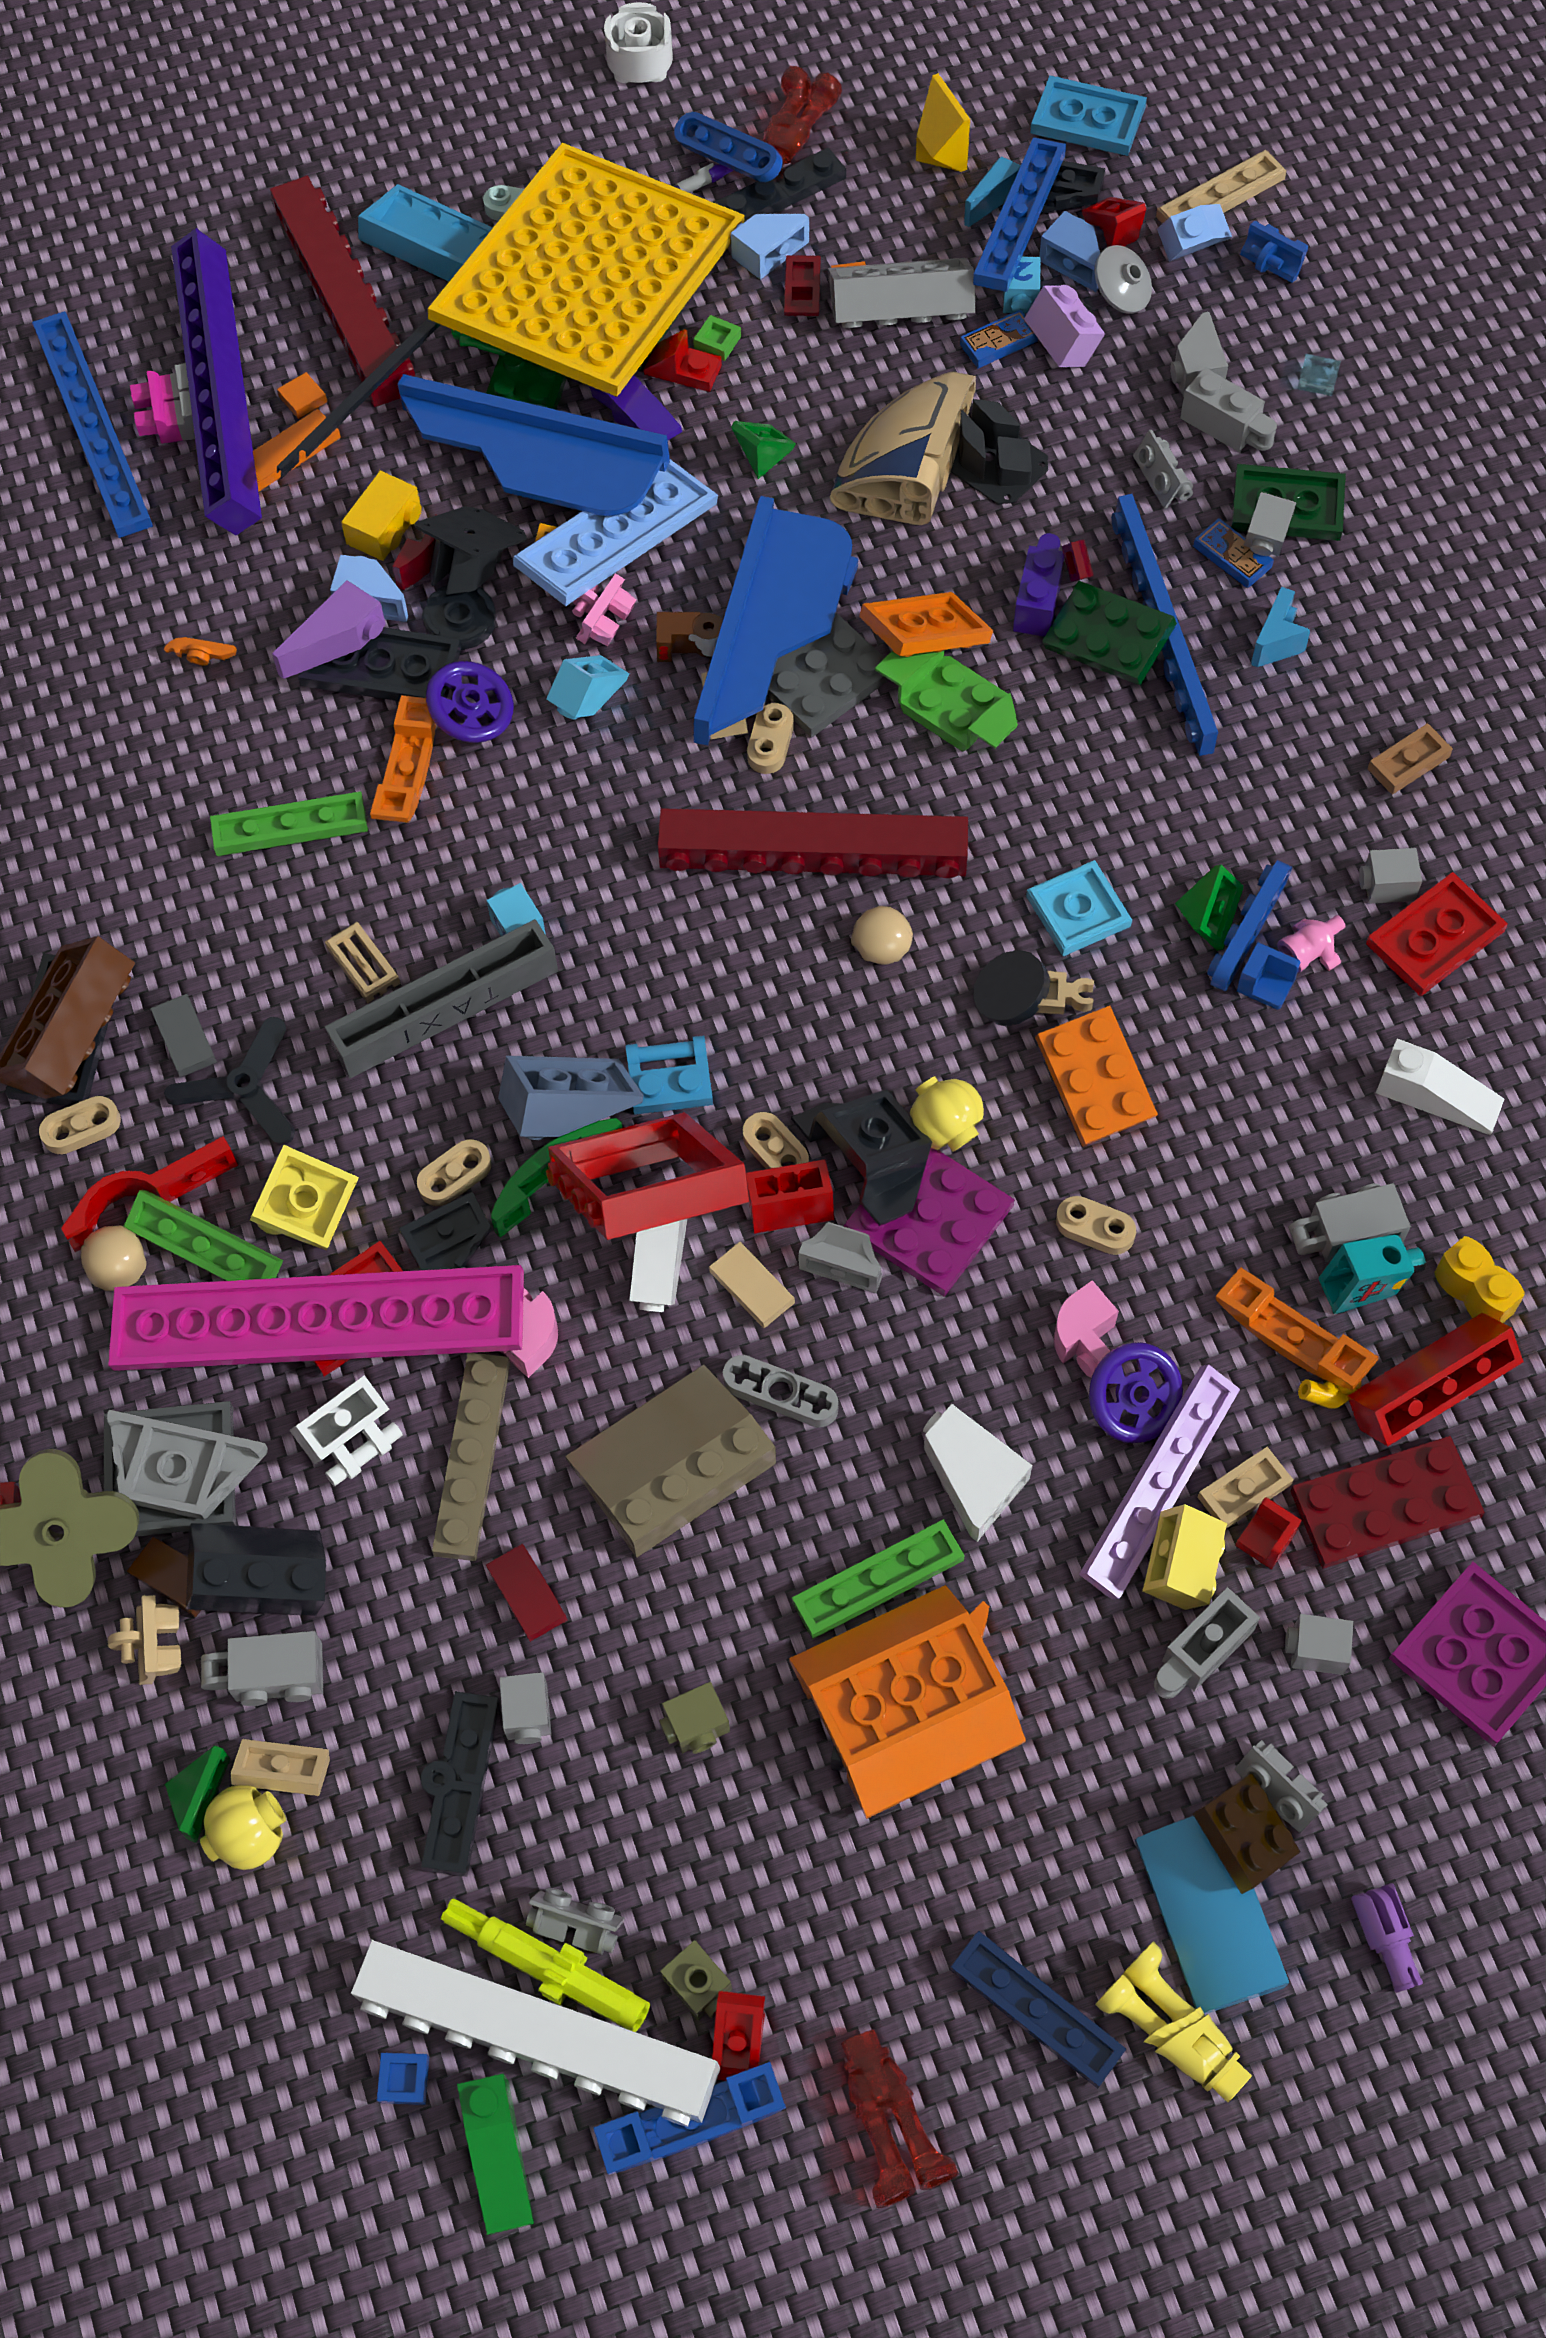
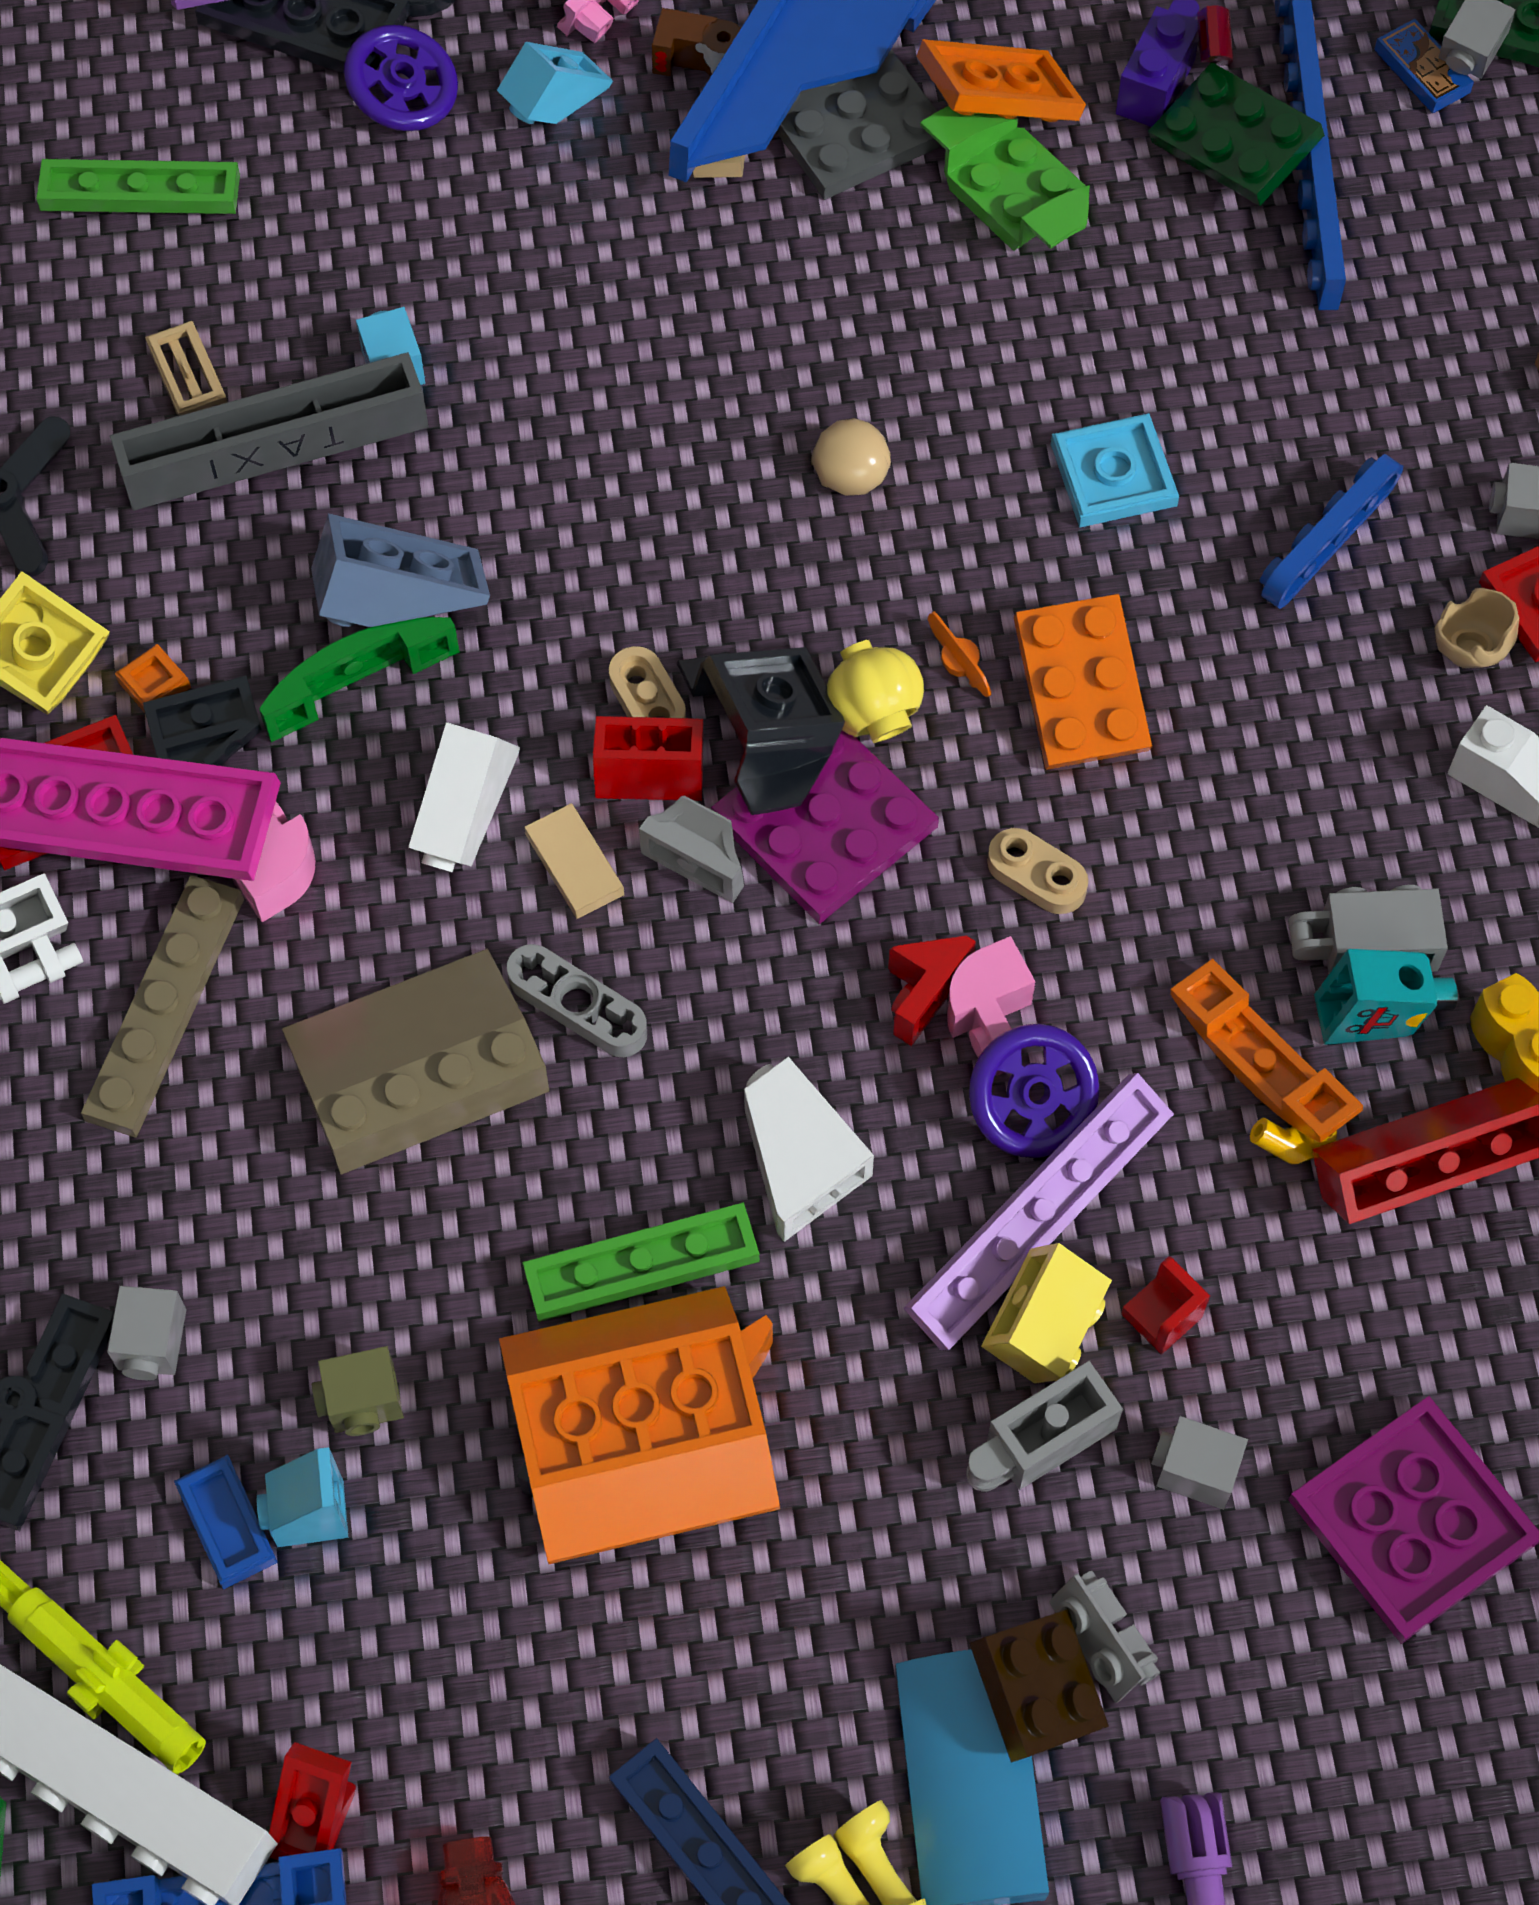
camera: 10 degrees right, 0 degrees up
orange slope [370,695,436,823] -> none
tan plate [417,1139,491,1206] -> none
dark red slope [486,1544,568,1642] -> none
light grey hinge [526,1888,625,1955] -> none
red window [546,1112,749,1240] -> none
dark azure plate [626,1035,713,1115] -> none
dark red brick [658,808,968,878] -> none
olive brick [660,1940,732,2020] -> none
tan plate [747,703,794,774] -> none
black tile [973,950,1050,1027] -> none
tan plate [1036,971,1094,1014] -> none
green slope [1175,864,1244,951] -> none
tan plate [1198,1447,1293,1529] -> none
blue panel [1236,942,1301,1010] -> none
dark azure slope [1251,587,1310,667] -> none
bright pink piece [1277,915,1346,973] -> none
dark red plate [1290,1436,1485,1569] -> none
none -> orange tile [115,644,191,713]
none -> blue tile [174,1455,278,1589]
none -> medium azure slope [257,1447,349,1547]
none -> red slope [888,935,976,1046]
none -> orange piece [927,611,991,697]
none -> tan hair [1435,588,1519,668]

